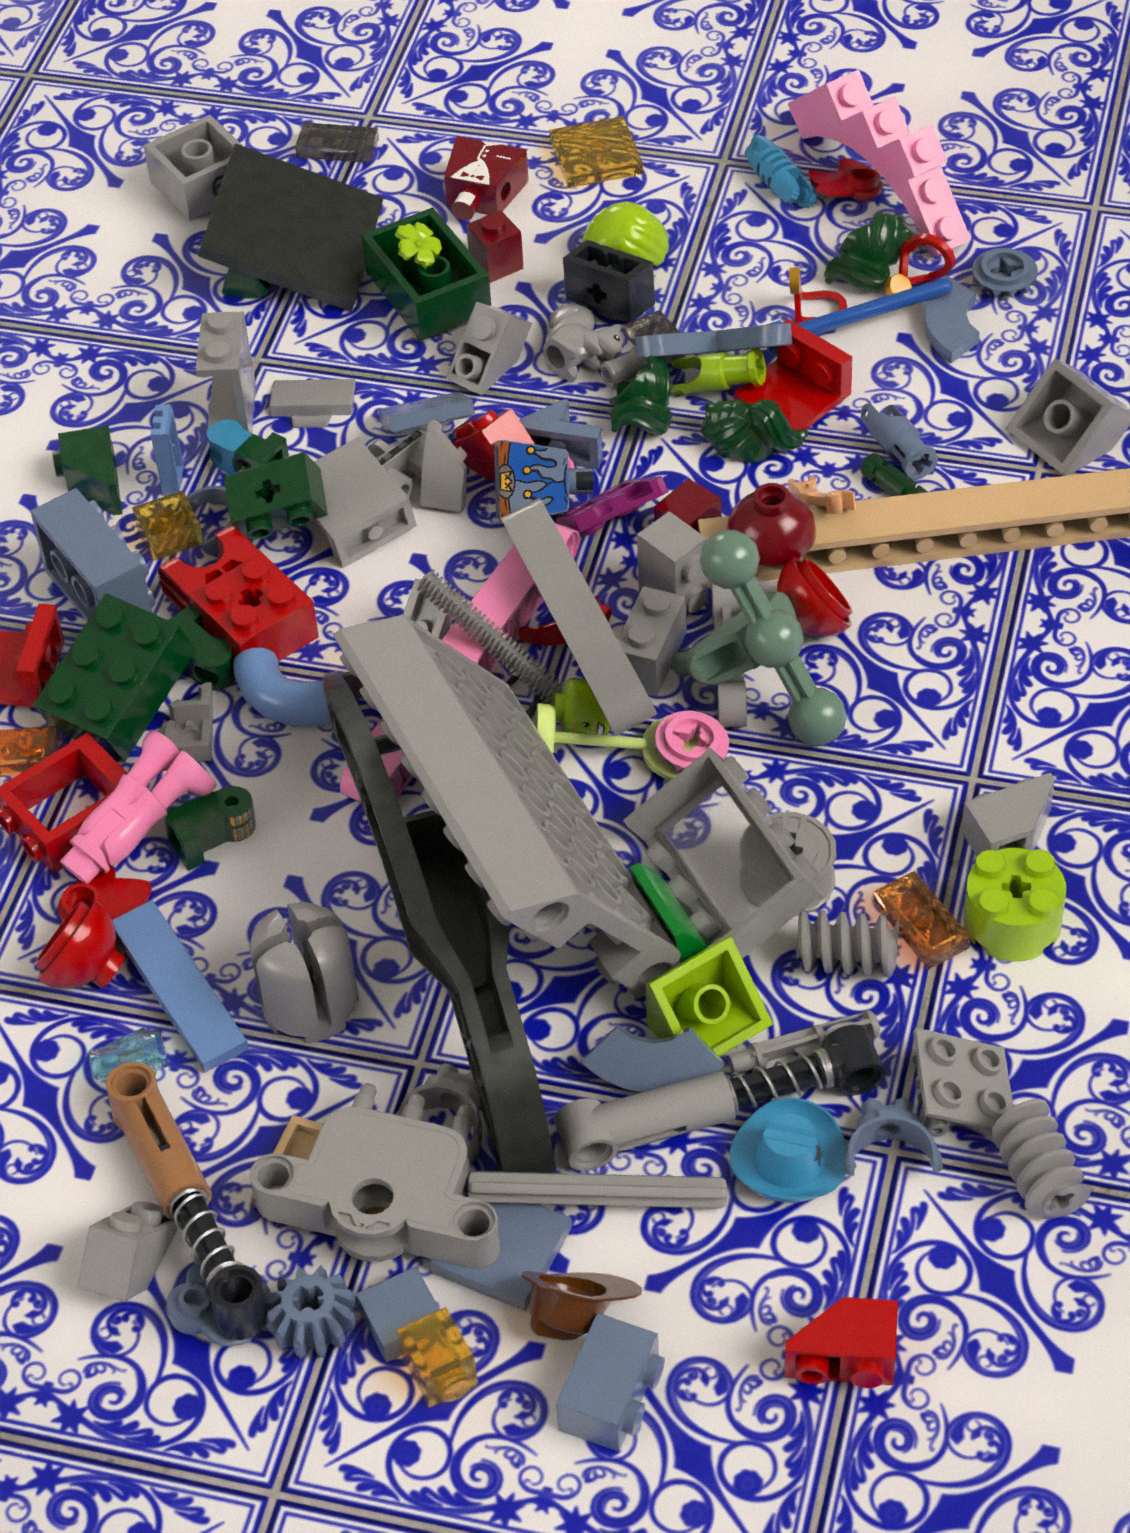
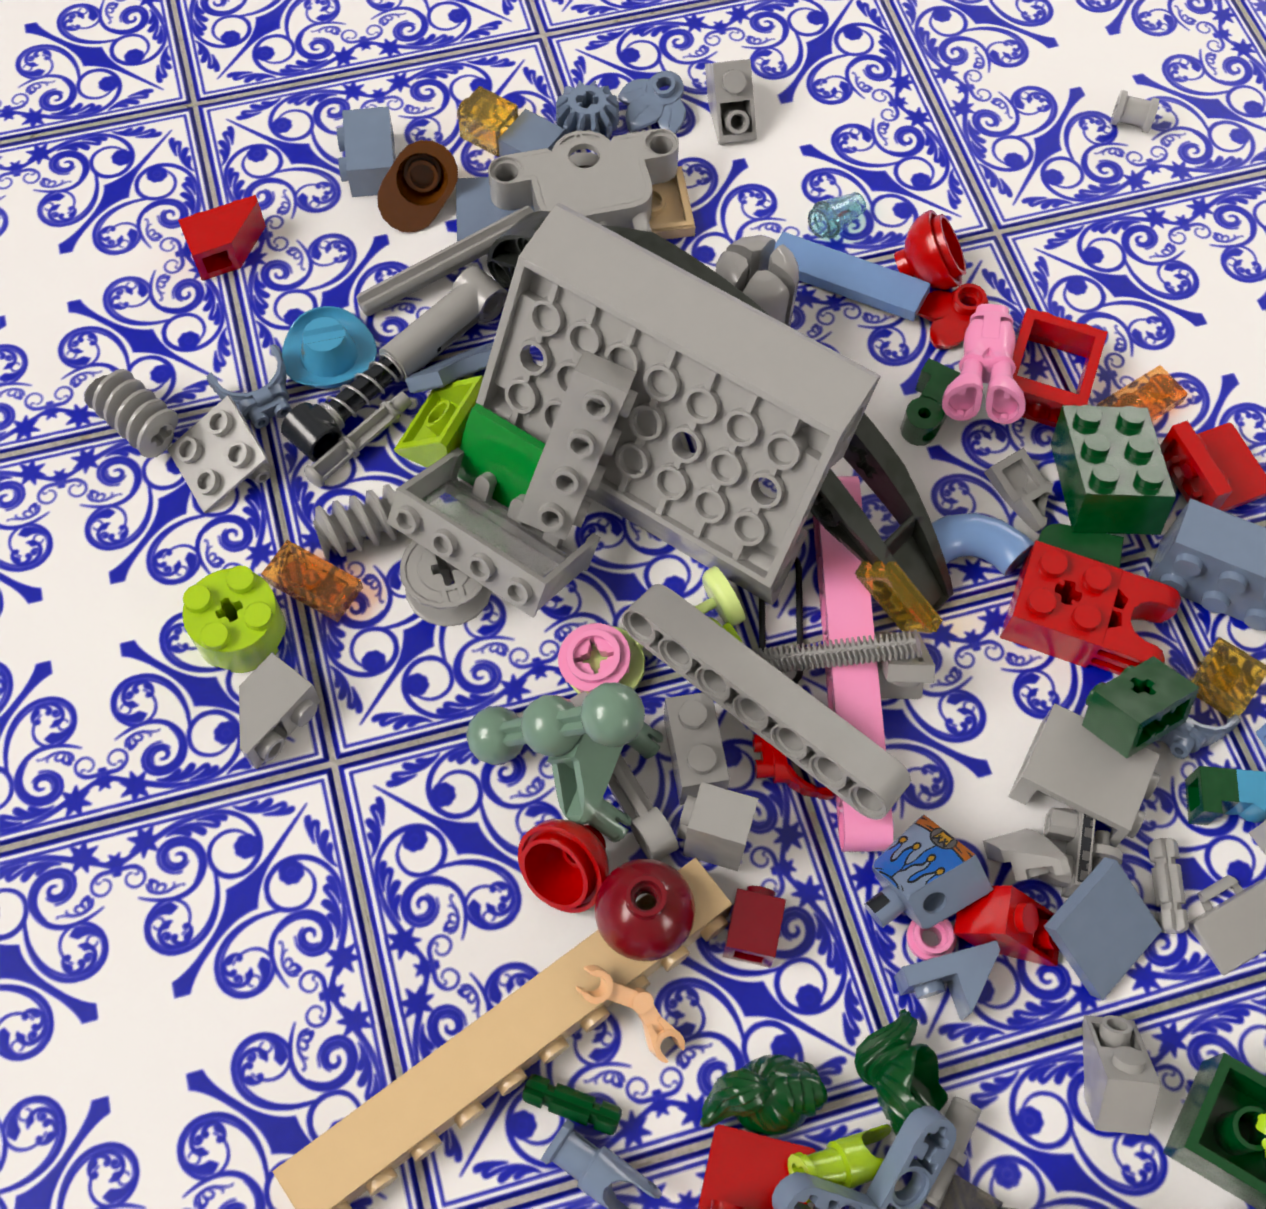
camera: 145 degrees right, 15 degrees up
piece [106,1062,267,1340] -> none
light grey animal [543,304,622,382] -> none
magenta wing [556,476,669,537] -> none
none -> light grey brick [516,350,638,541]
none -> light grey axle [1148,838,1189,934]

